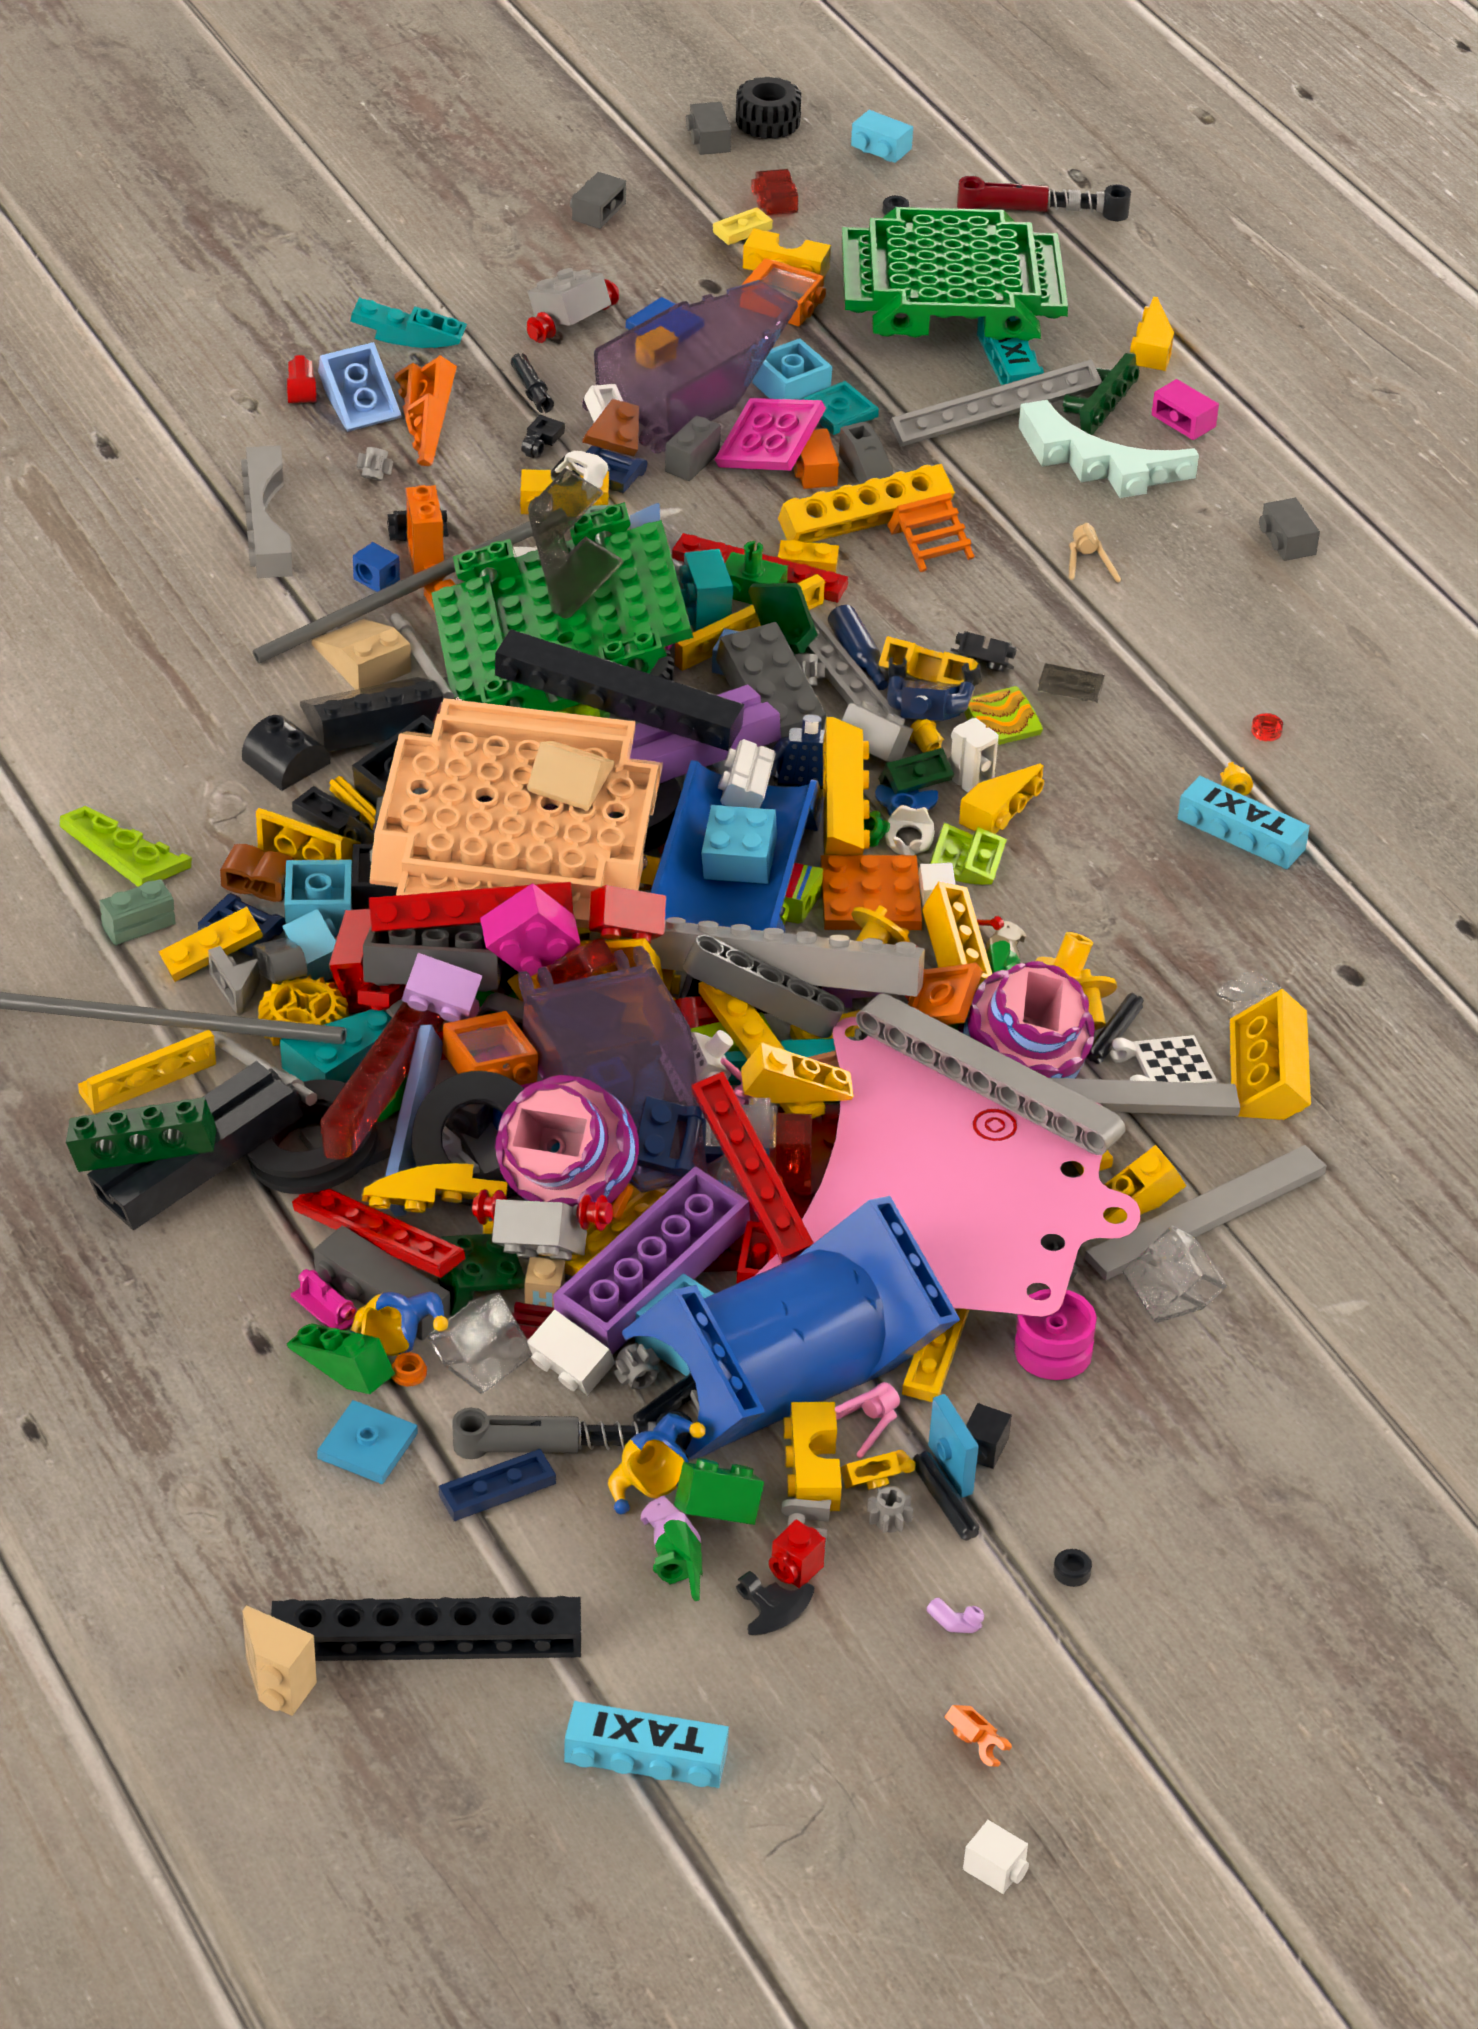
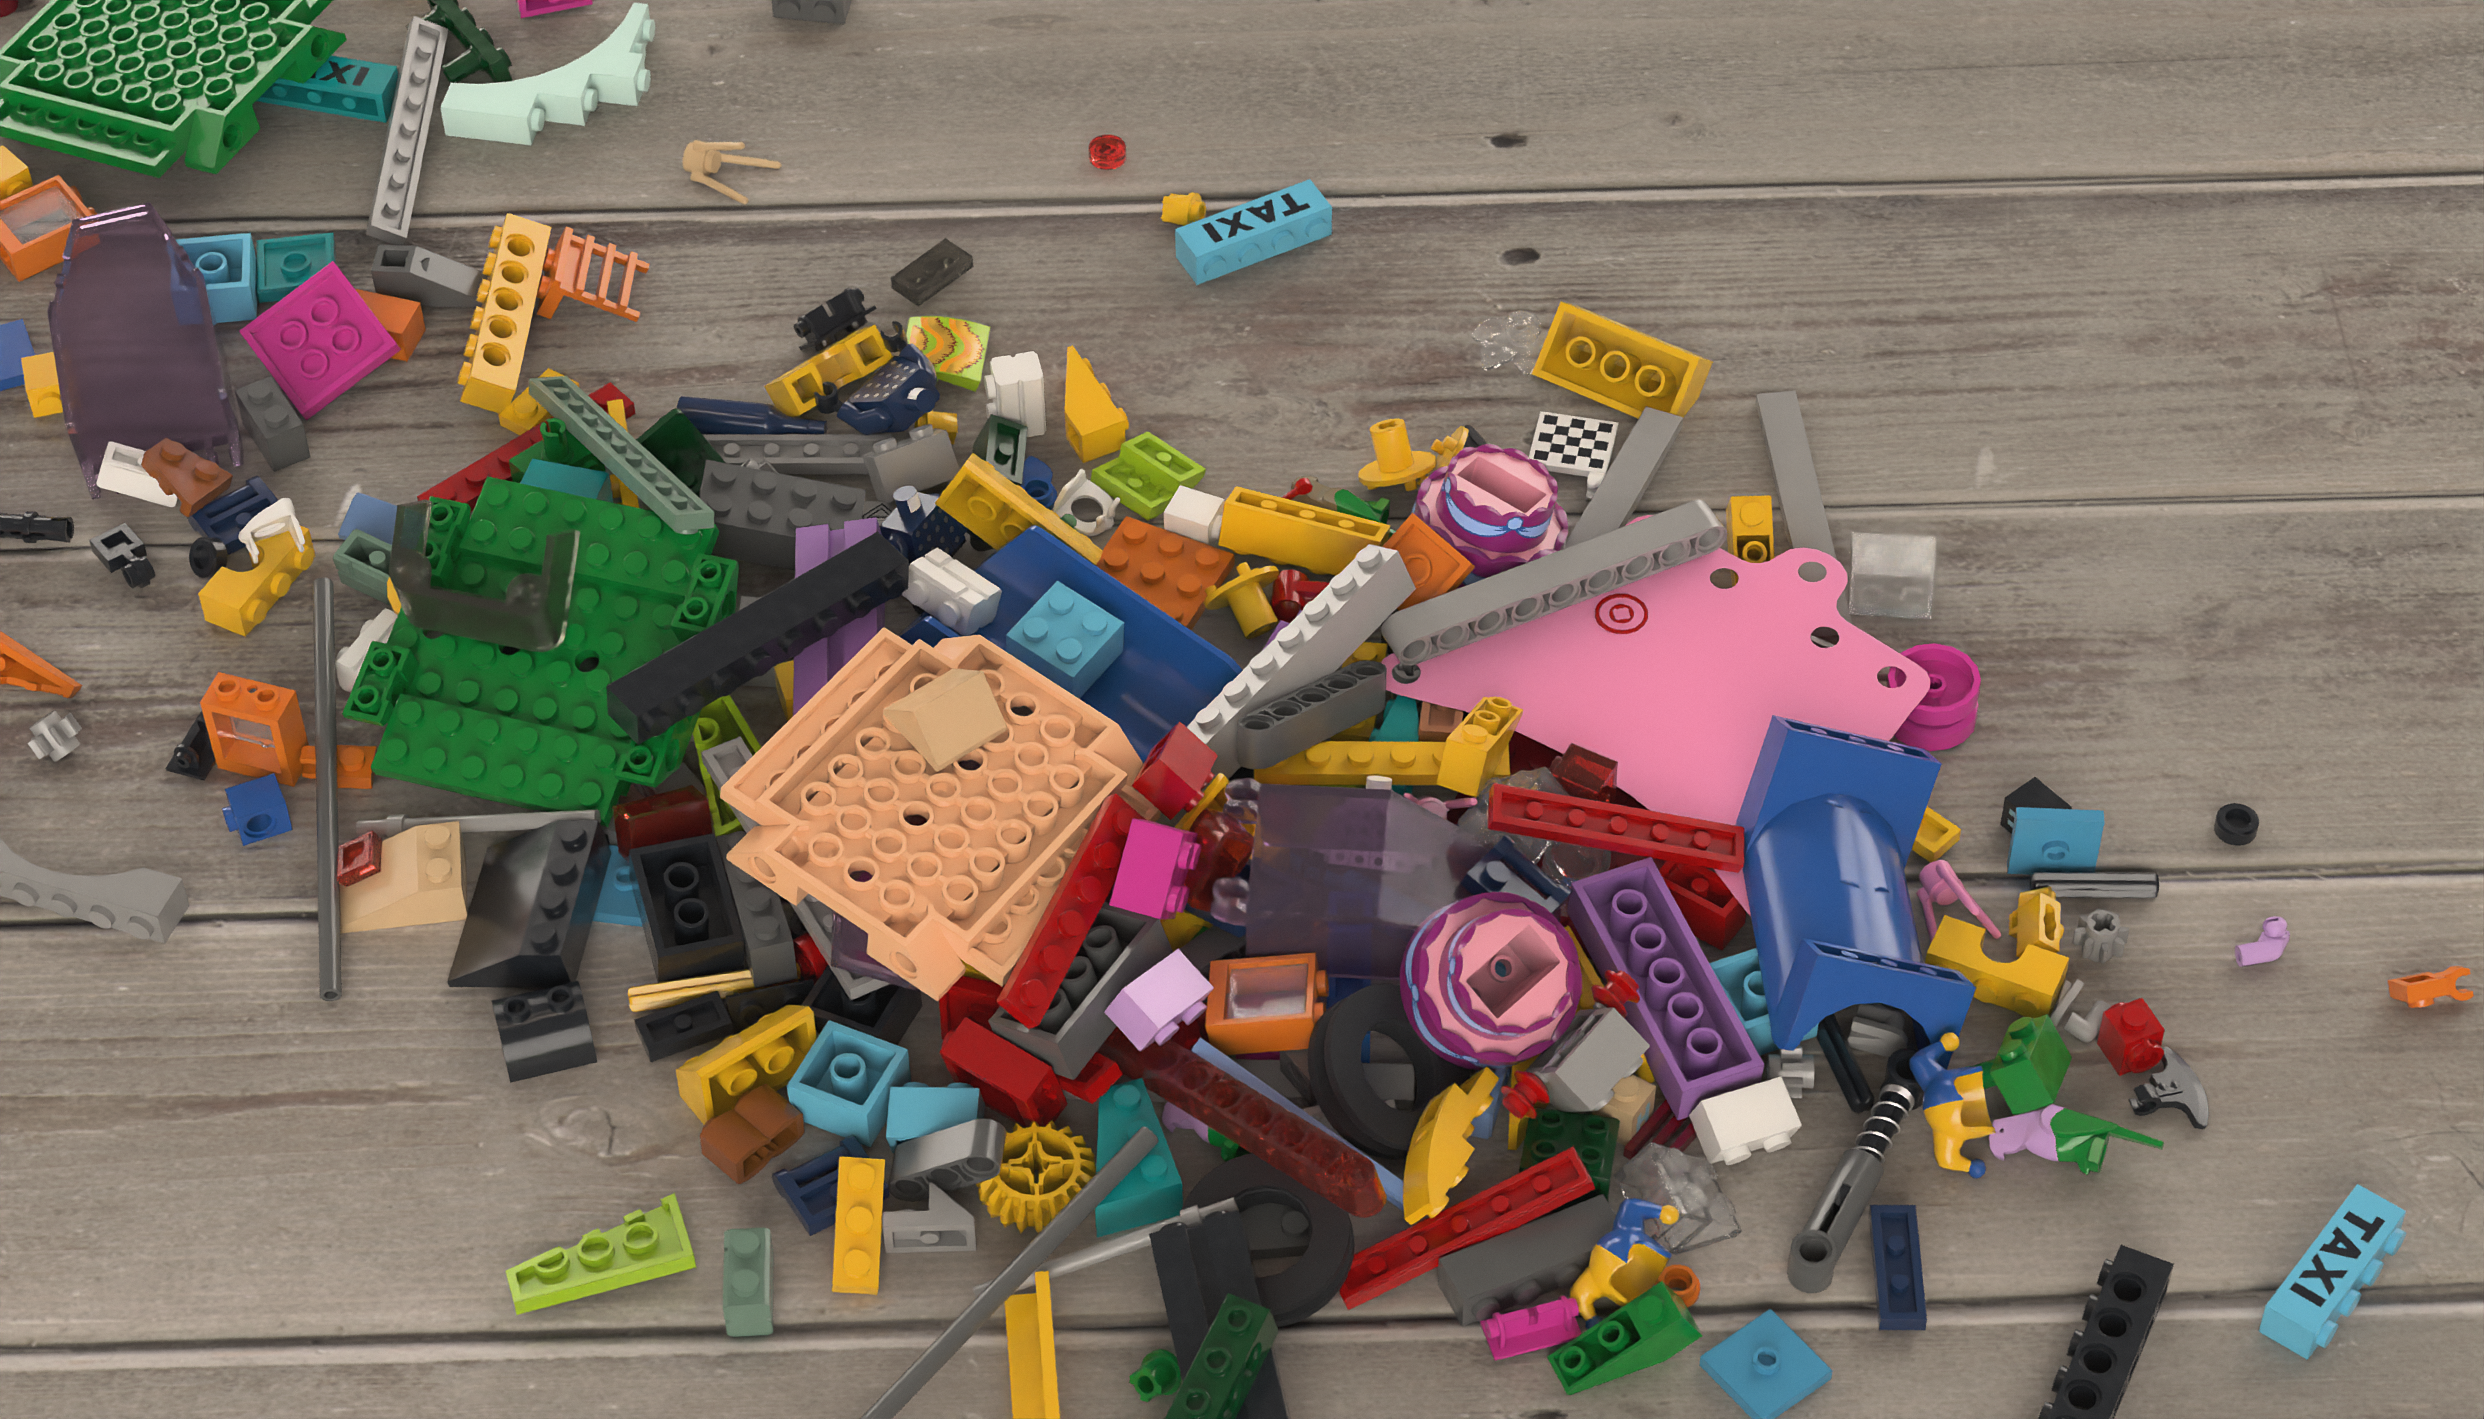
camera: 60 degrees left, 5 degrees up
none -> clear red tile [337,831,382,887]
none -> sand green plate [528,376,715,534]

